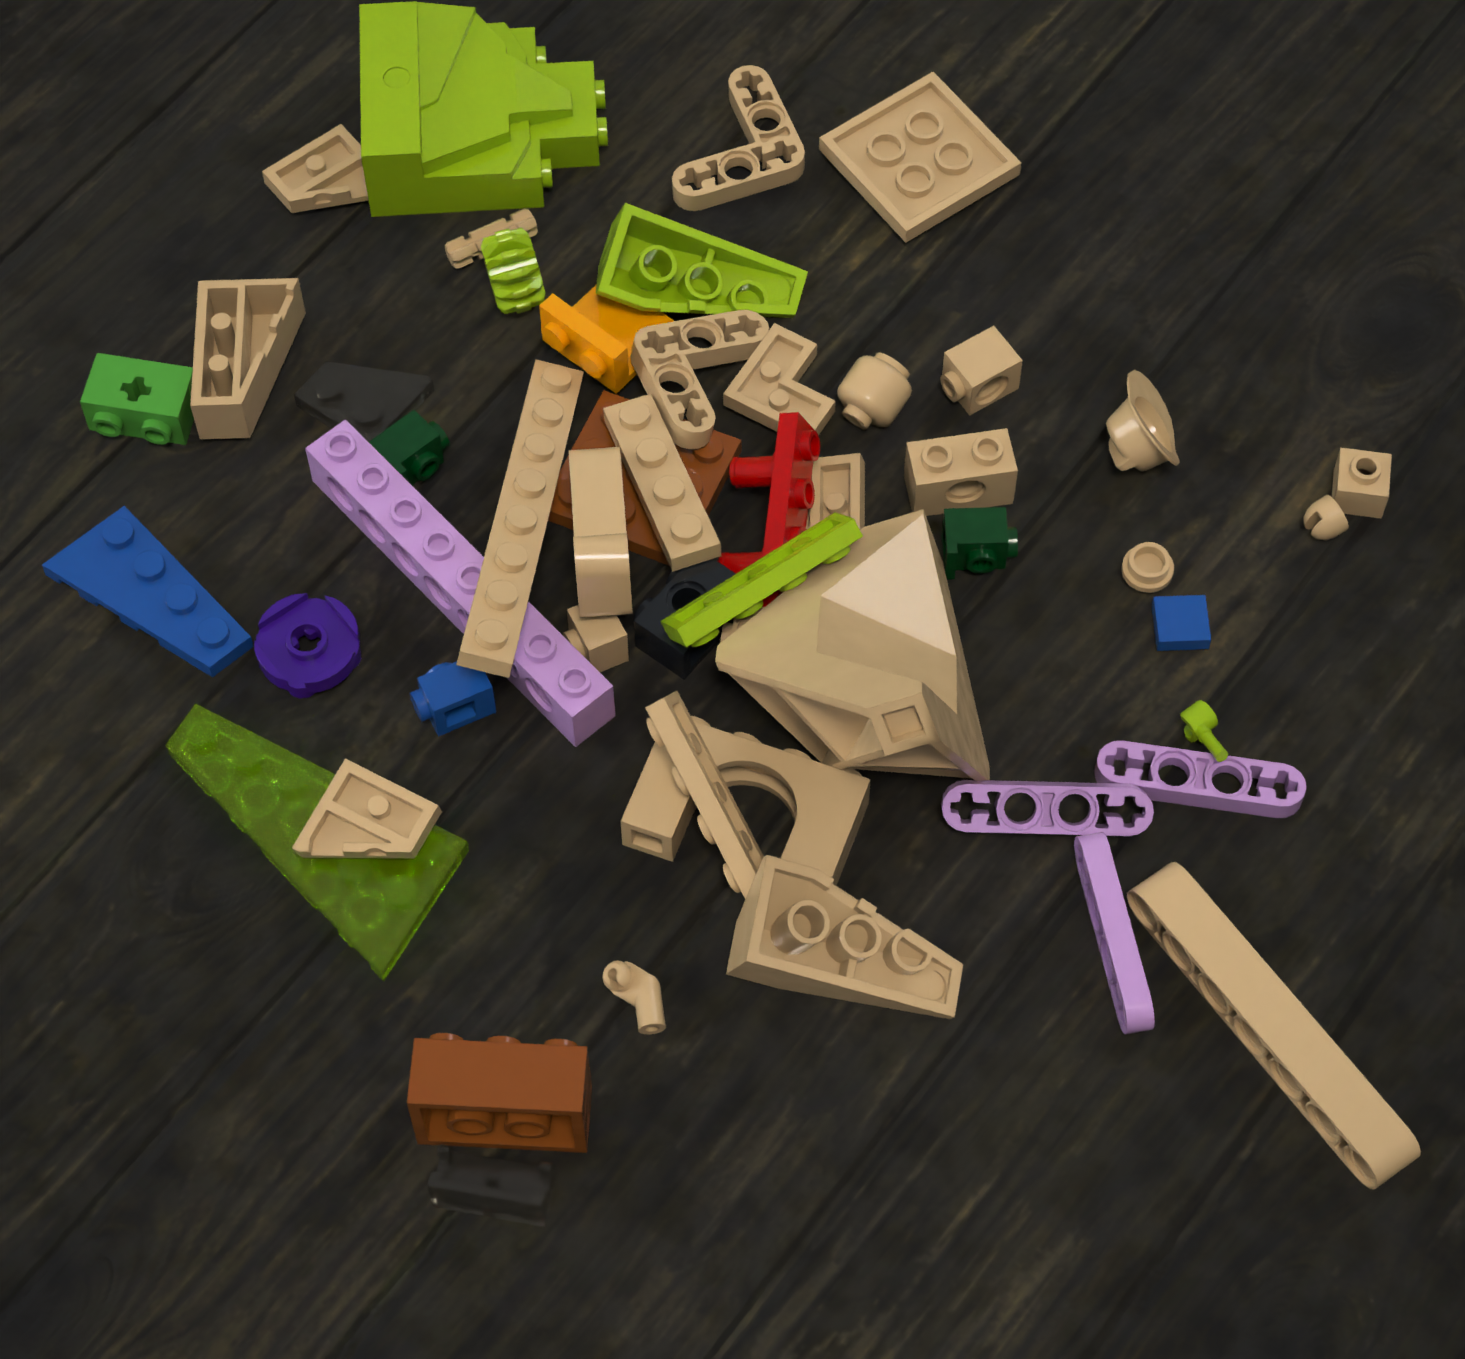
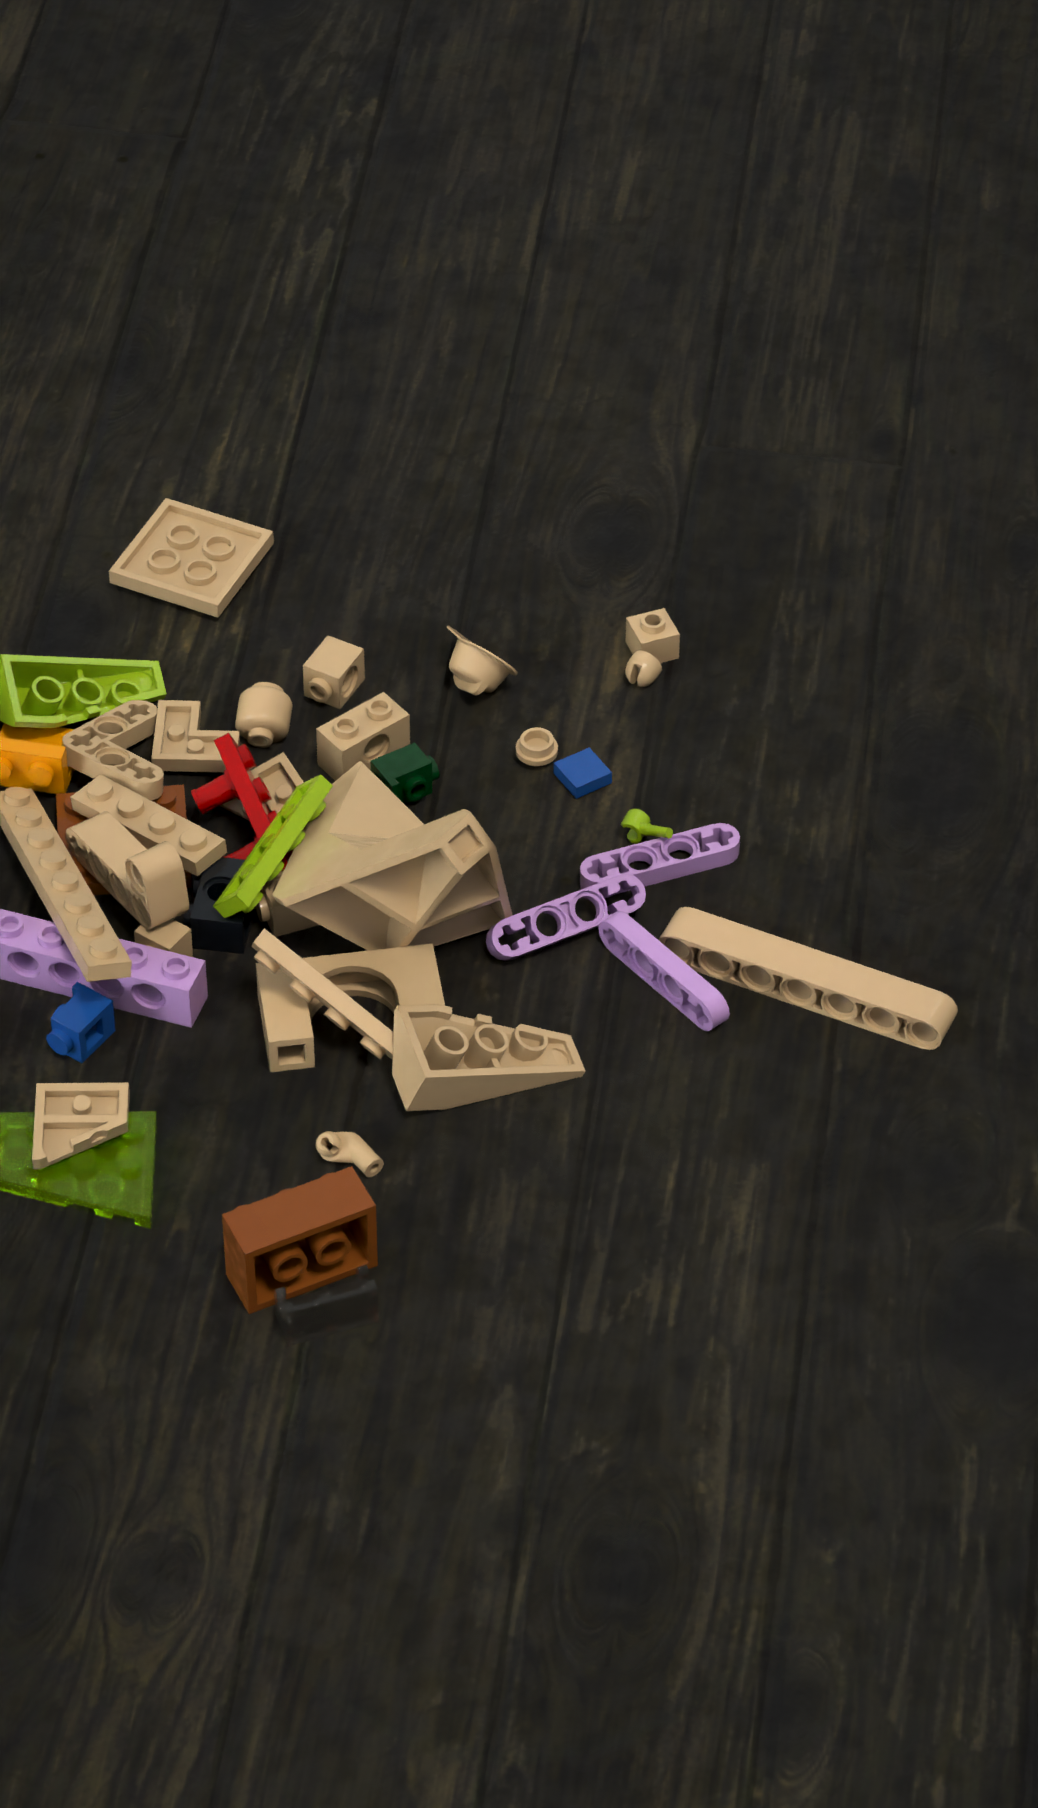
camera: 30 degrees left, 15 degrees down
tan beam [672,65,805,211] -> none

